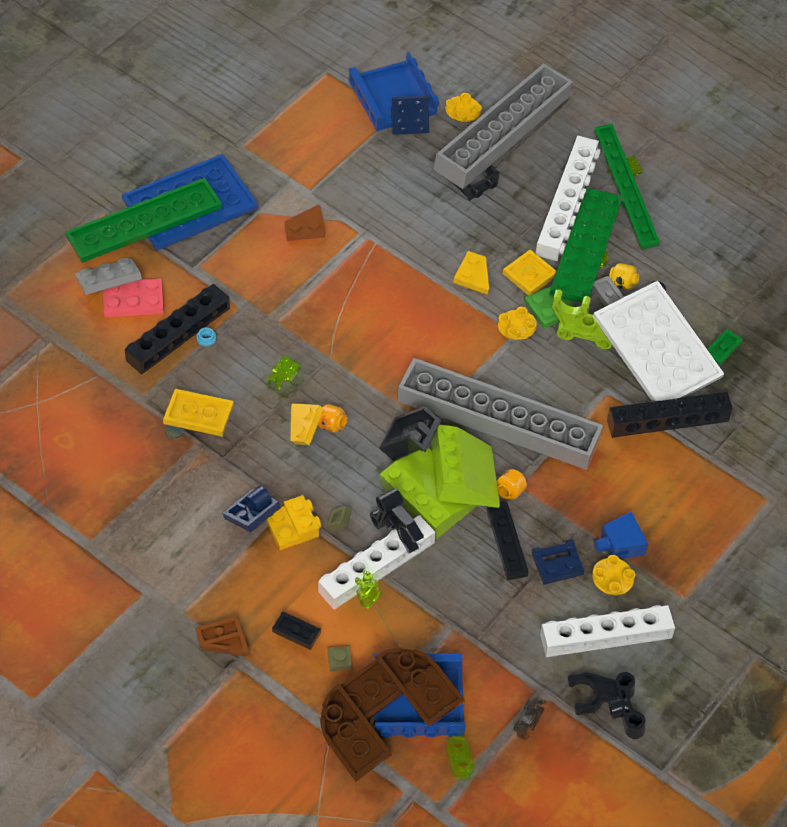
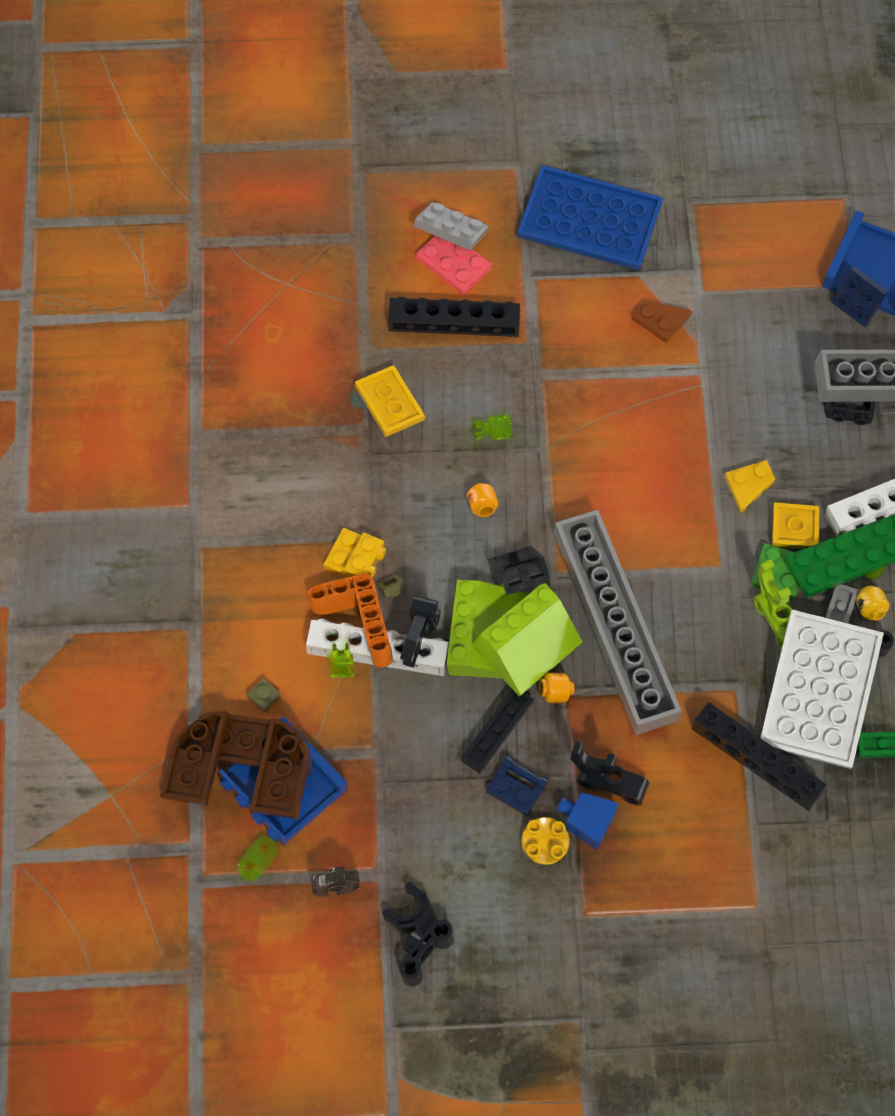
camera: 50 degrees right, 10 degrees up
green plate [65,178,222,263] -> none
dark orange wing [195,616,249,656] -> none
medium azure plate [196,327,216,346] -> none
dark blue plate [222,486,281,532] -> none
black plate [272,611,321,650] -> none
yellow wing [290,404,324,445] -> none
yellow dish [498,307,537,340] -> none
white brick [540,605,675,657] -> none
none -> orange beam [308,574,393,668]
none -> black piece [570,741,649,805]

